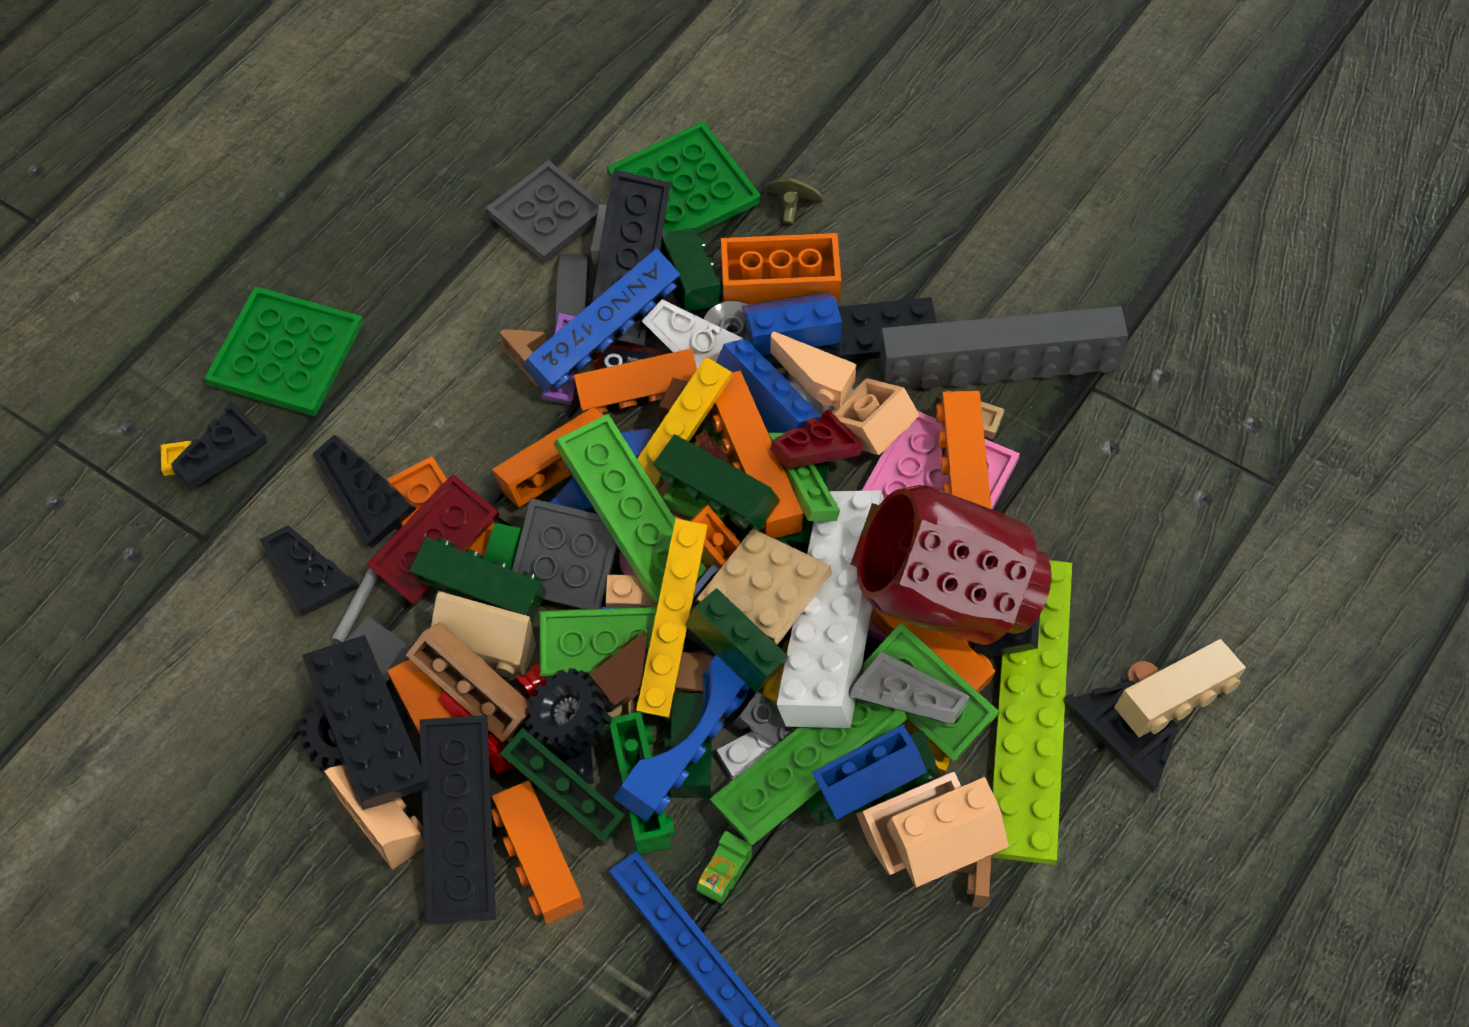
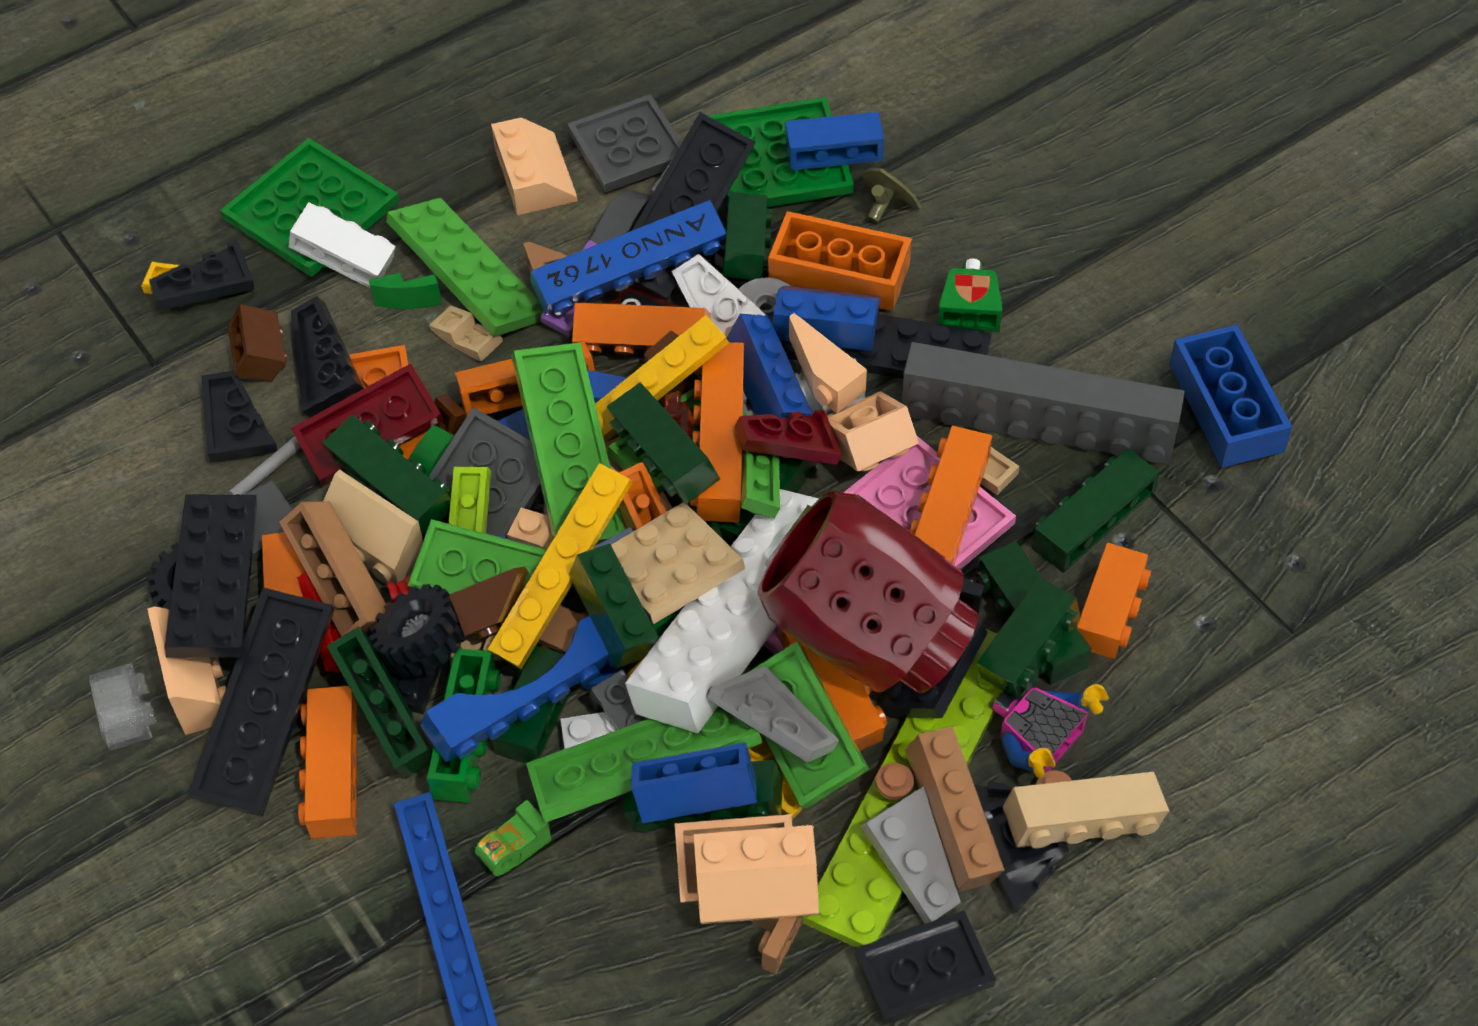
camera: 20 degrees right, 5 degrees down
none -> clear brick [88,662,156,751]
none -> reddish brown brick [227,304,287,382]
none -> white brick [289,202,395,289]
none -> green slope [369,273,442,309]
none -> bright green plate [386,198,544,337]
none -> tan slope [429,305,503,362]
none -> reddish brown plate [434,394,467,436]
none -> lime plate [449,467,491,534]
none -> light nougat slope [491,117,578,215]
none -> blue brick [785,112,884,170]
none -> black plate [854,910,996,1025]
none -> light grey wing [861,786,961,924]
none -> nougat plate [876,763,914,800]
none -> medium nougat brick [905,726,1004,892]
none -> green torso [938,259,1002,332]
none -> dark green brick [975,541,1091,685]
none -> dark green brick [977,577,1080,699]
none -> torso [992,684,1109,778]
none -> dark green brick [1032,448,1160,573]
none -> orange brick [1077,542,1152,659]
none -> blue brick [1169,324,1292,468]

